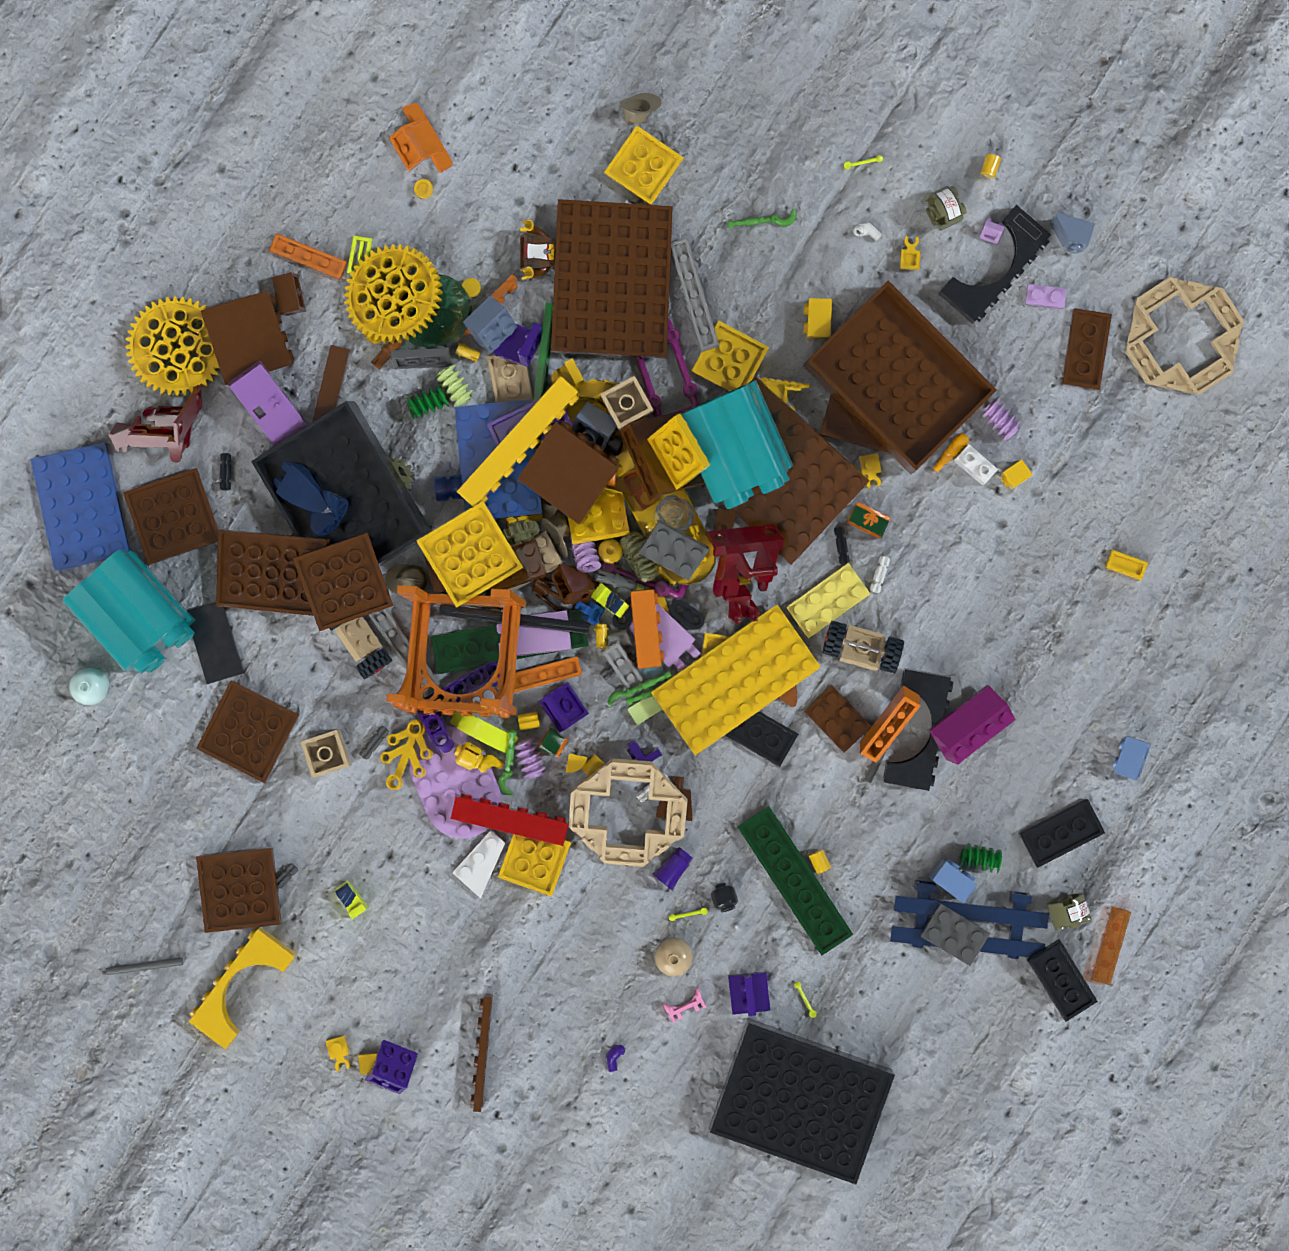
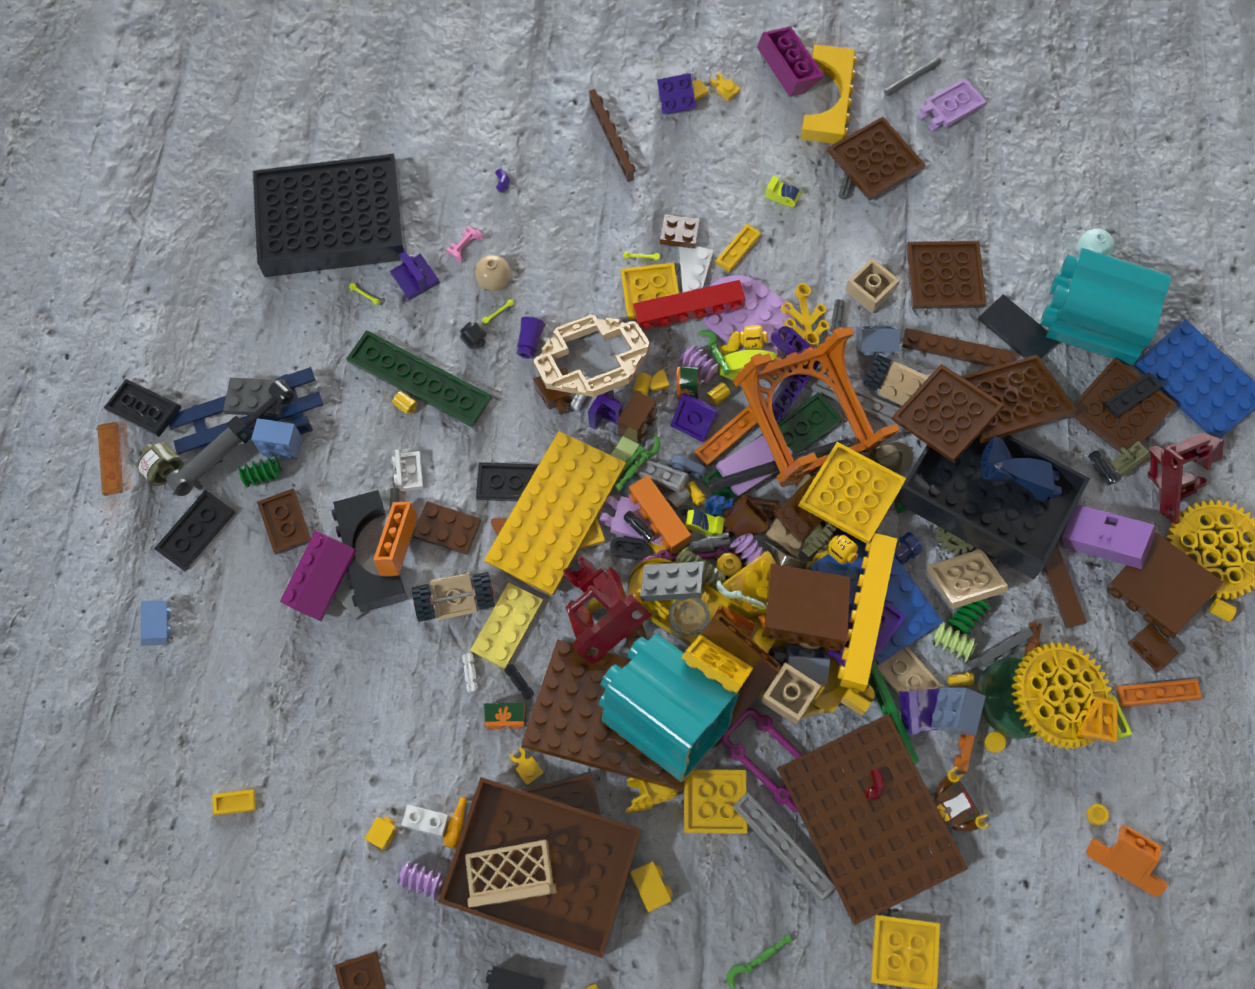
camera: 150 degrees right, 20 degrees down
none -> dark grey piece [166,380,295,496]
none -> reddish brown plate [257,488,311,555]
none -> white bracket [392,450,424,492]
none -> tan fence [465,840,557,907]
none -> reddish brown brick [617,391,658,444]
none -> neon yellow hinge [623,252,660,261]
none -> black axle [623,511,655,543]
none -> plate [660,214,700,249]
none -> sand blue plate [670,455,707,480]
none -> yellow tile [715,224,761,273]
none -> light aqua piece [716,580,766,610]
none -> magenta slope [757,26,824,97]
none -> yellow head [828,535,858,564]
none -> sand blue brick [856,326,900,355]
none -> dark red arm [865,769,885,801]
none -> reddish brown plate [902,328,1016,367]
none -> lavender tile [917,78,987,132]
none -> tan plate [927,549,1008,609]
none -> light orange wing [1077,698,1117,743]
none -> black tile [1103,372,1162,419]
none -> olive hips [1111,441,1151,477]
none -> yellow piece [1208,598,1237,622]

